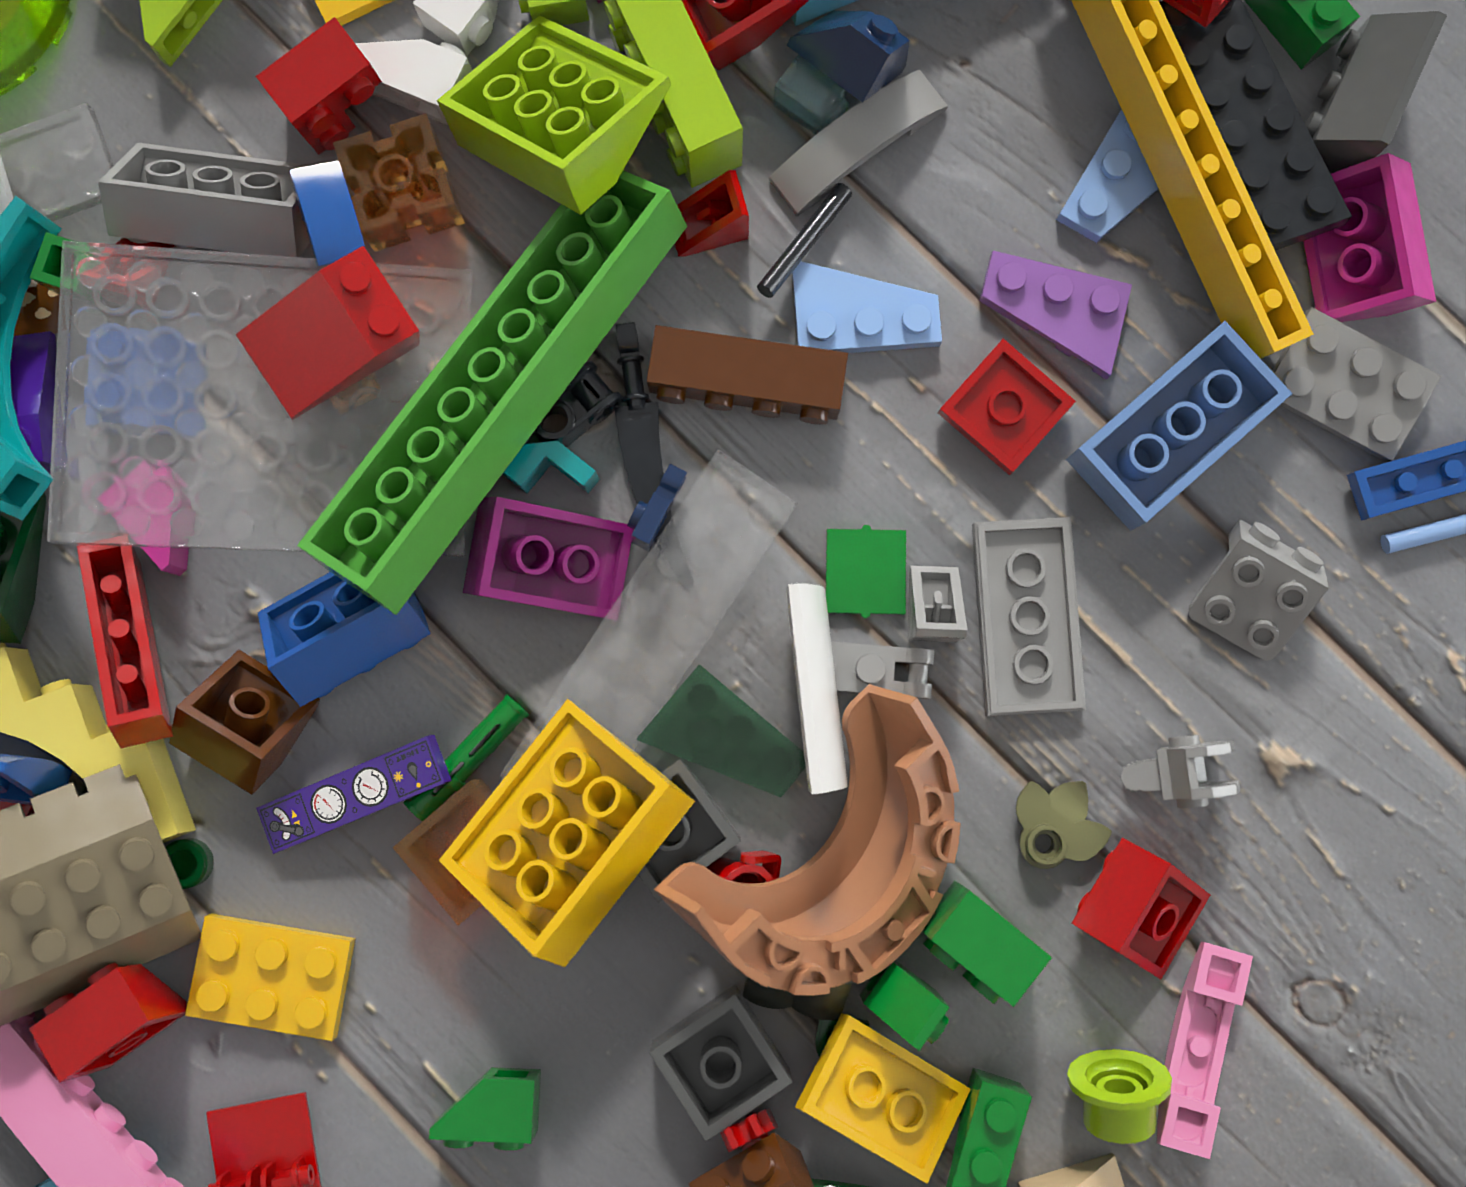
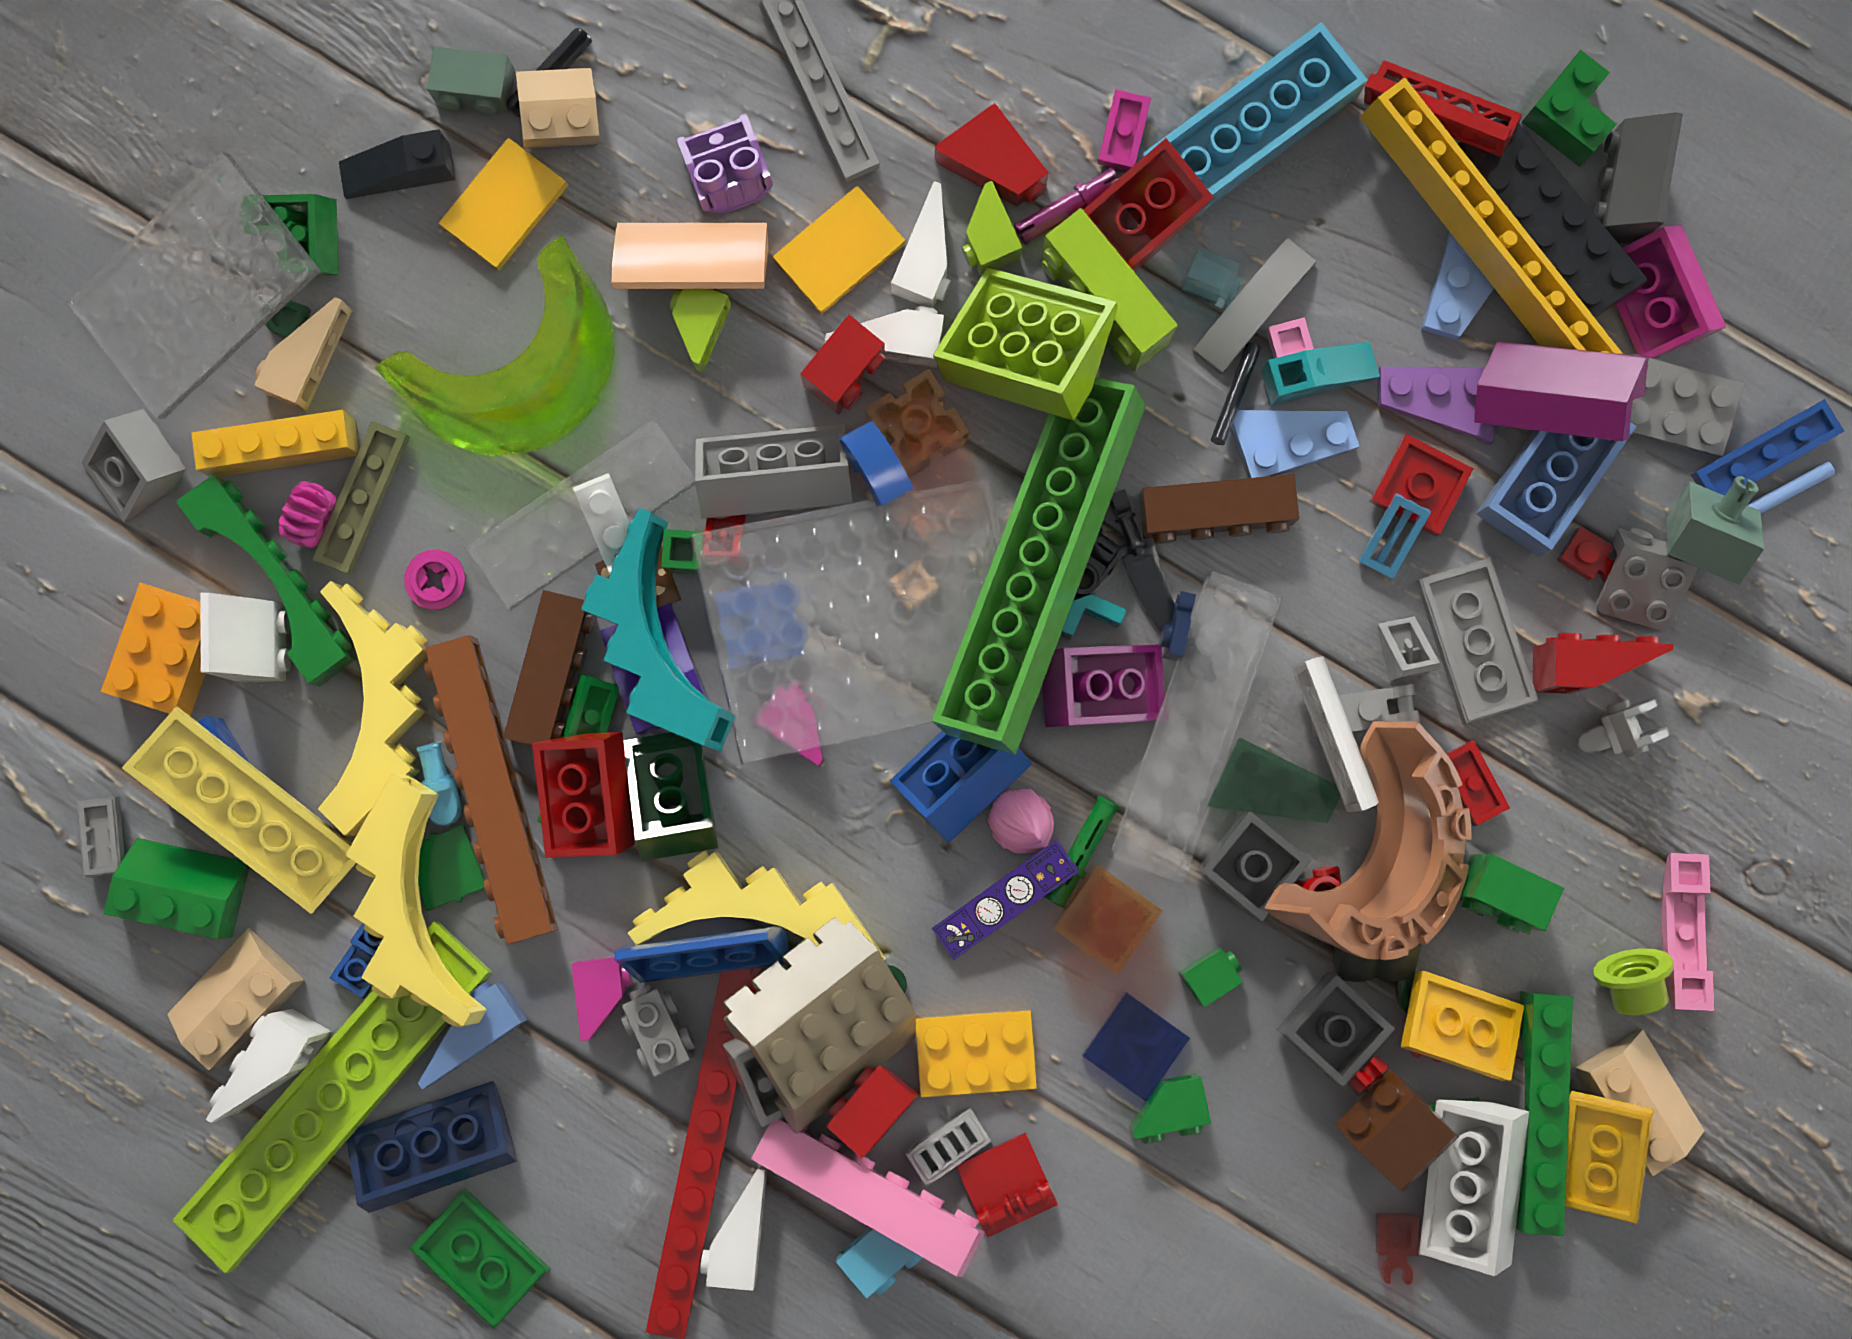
camera: 15 degrees left, 0 degrees up
red brick [77,536,173,749] -> none
reddish brown slope [169,650,320,795] -> none
red slope [236,245,420,420] -> none
yellow slope [439,699,695,967] -> none
red slope [675,170,749,257] -> none
dark blue slope [787,11,910,103] -> none
green piece [826,525,906,619] -> none
green slope [859,960,950,1051] -> none
olive plate [1016,781,1112,869] -> none
red slope [1071,837,1211,980] -> none
none -> light grey slope [905,1107,992,1187]
none -> bright pink hair [987,788,1054,854]
none -> clear blue tile [1082,992,1190,1102]
none -> green brick [1178,947,1243,1007]
none -> teal slope [1261,341,1380,406]
none -> bright pink plate [1266,317,1314,358]
none -> dark azure tile [1359,493,1431,579]
none -> red plate [1446,740,1510,826]
none -> magenta slope [1474,342,1649,441]
none -> red slope [1532,633,1673,694]
none -> red plate [1557,527,1615,583]
none -> sand green brick [1666,476,1764,585]

